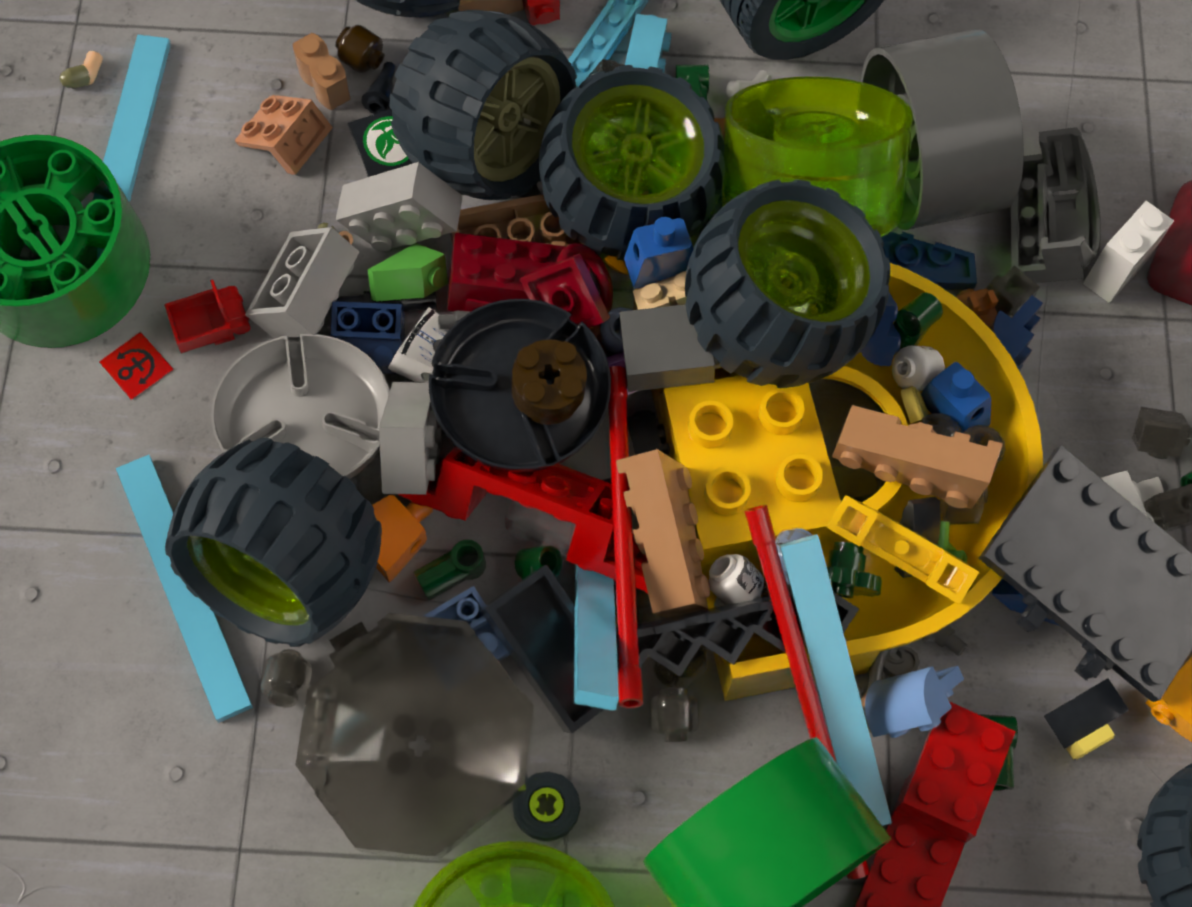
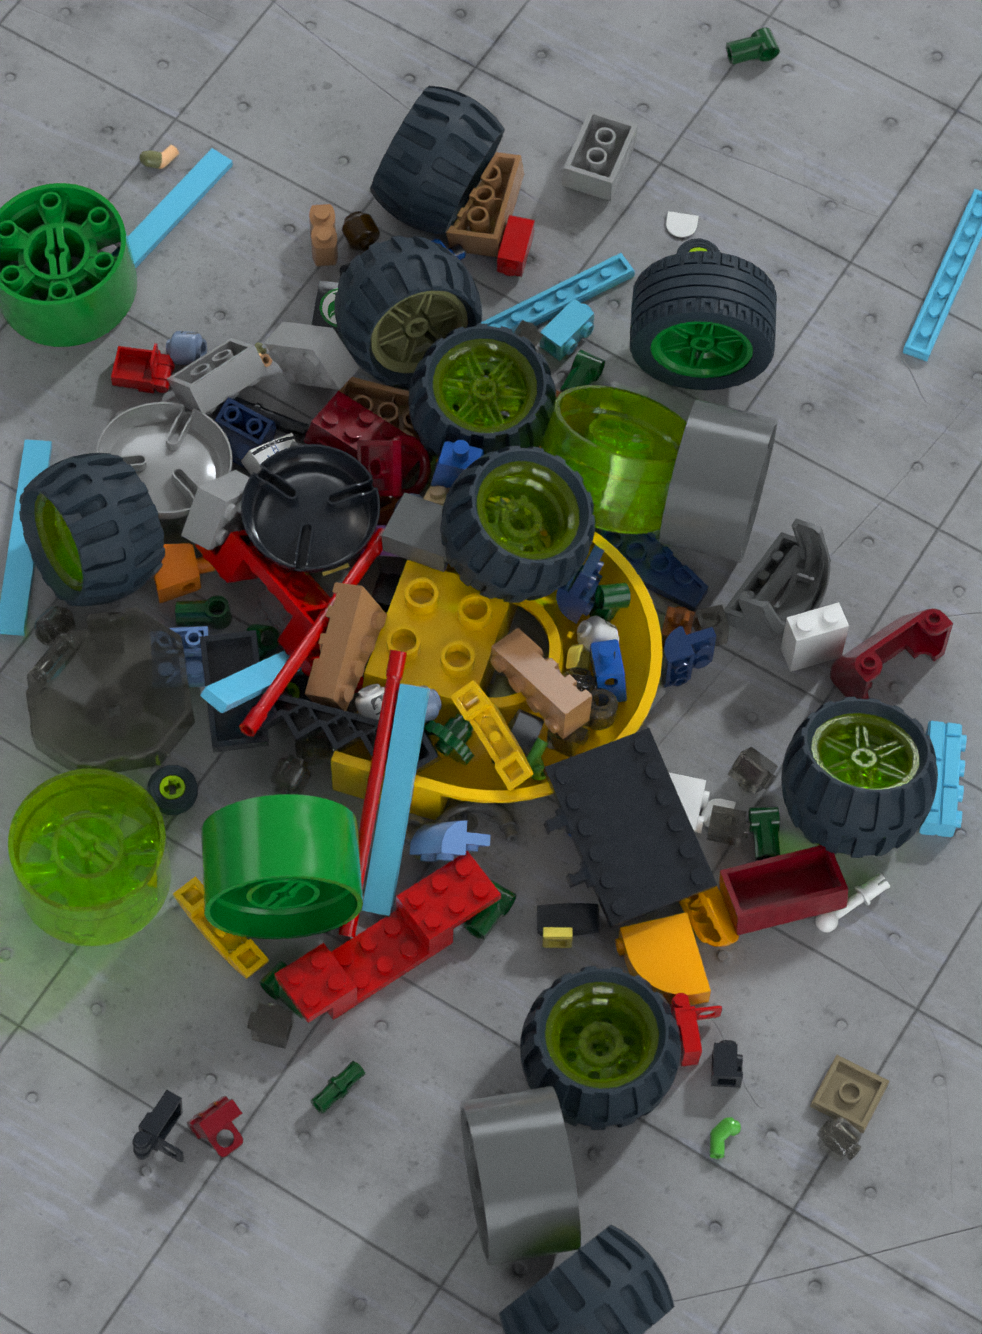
camera: 30 degrees right, 5 degrees down
red sticker [99,332,173,400] -> none
nougat bracket [235,95,333,175] -> none
bright green slope [368,243,448,302] -> none
dark brown brick [512,340,587,425] -> none
none -> sand blue head [166,331,207,365]

